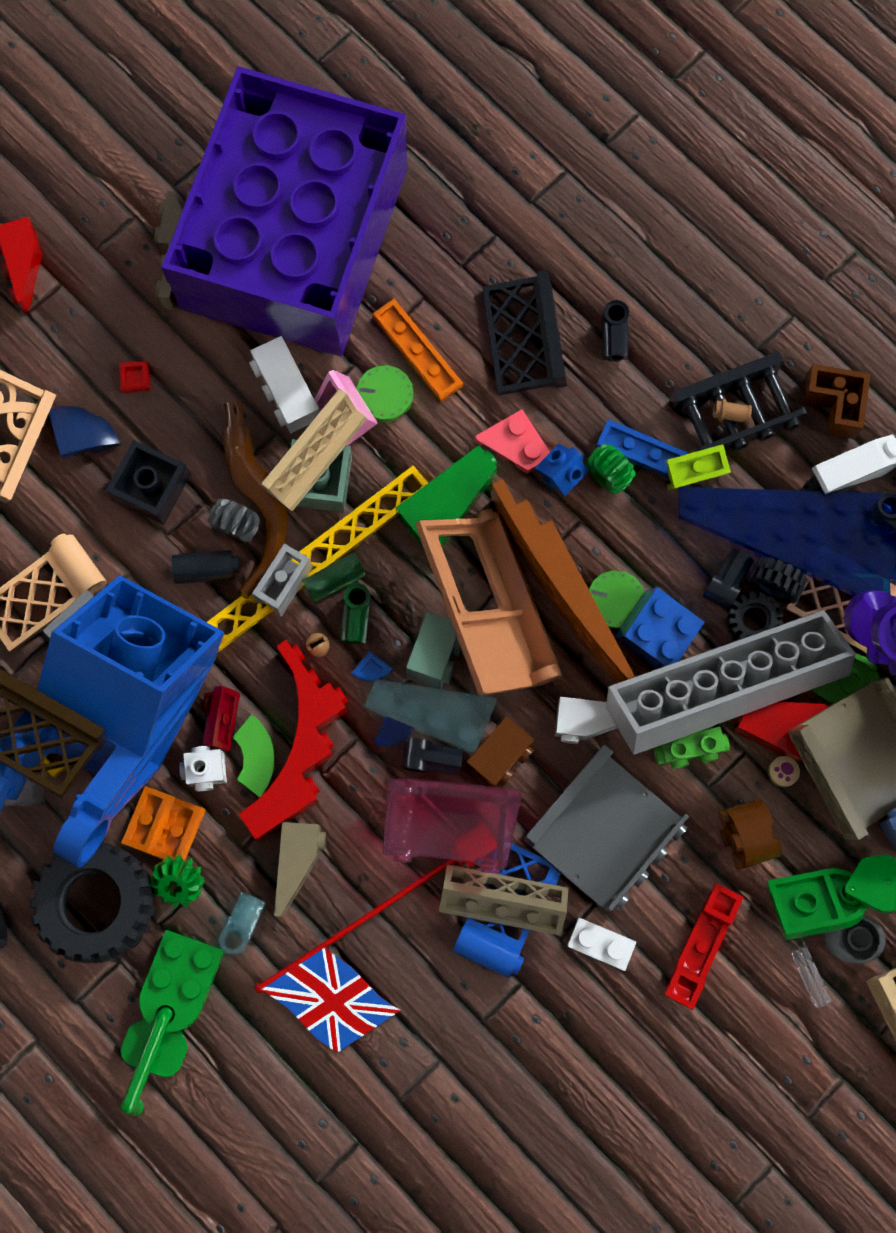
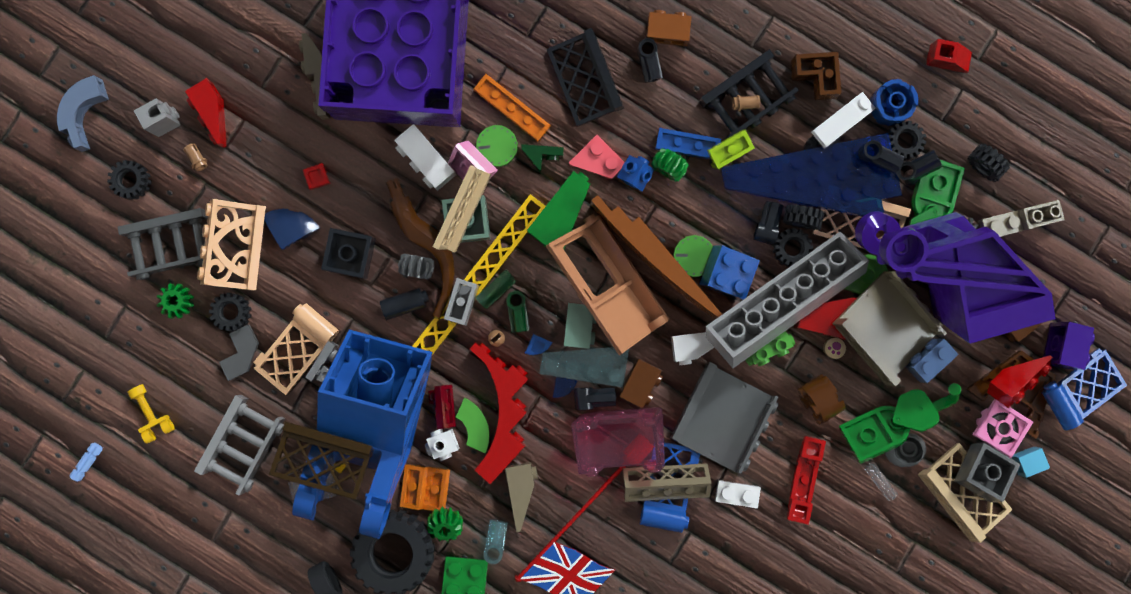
camera: 15 degrees left, 10 degrees up
none -> dark green slope [521,144,564,174]
none -> dark orange brick [646,10,692,46]

